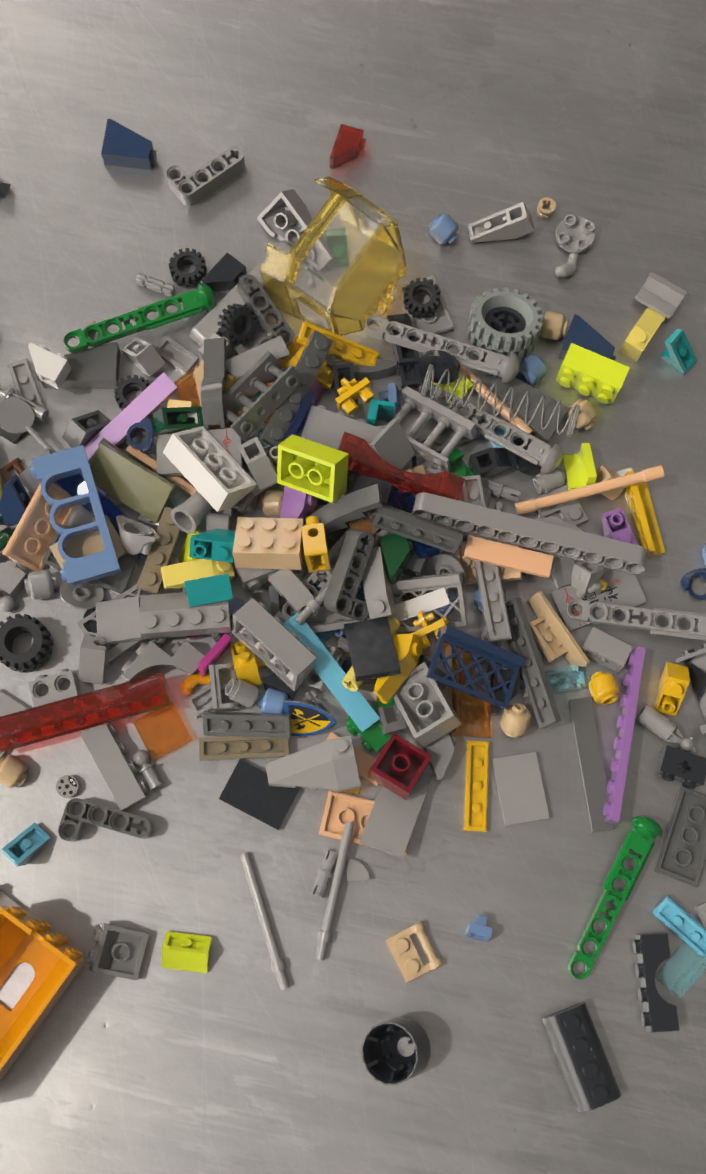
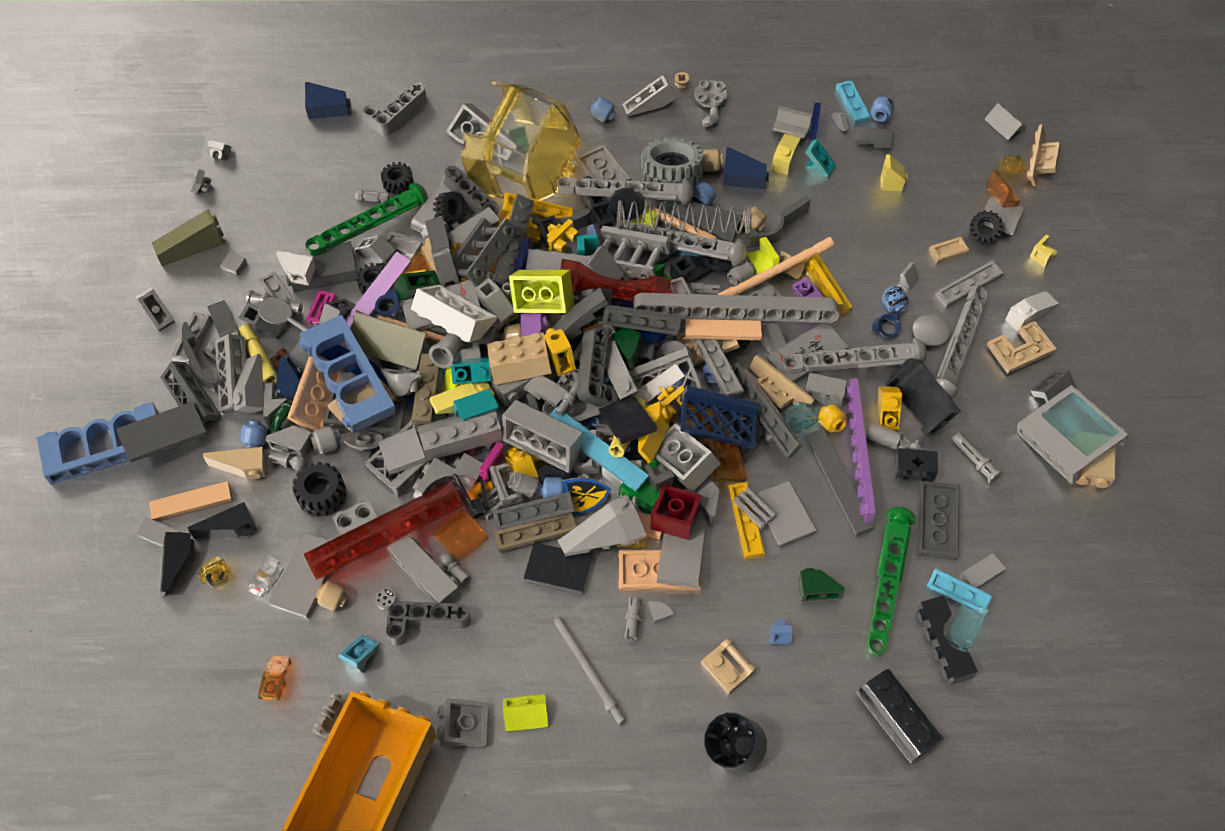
camera: 10 degrees left, 15 degrees down
light grey hinge [78,634,106,685] -> none
black slope [201,252,247,292] -> none
light grey bar [315,821,354,961] -> none
clear red slope [330,124,366,169] -> none
black tyre [403,277,441,319] -> none
tan head [500,703,532,738] -> none
neon yellow brick [555,343,630,405] -> none
light grey piece [571,561,608,598] -> none
none -> dark pink tile [306,290,337,325]
none -> black plant [453,473,489,519]
none -> light grey tile [733,487,776,529]
none -> dark grey piece [745,196,811,248]
none -> dark green slope [798,568,845,602]
none -> clear blue tile [809,102,821,140]

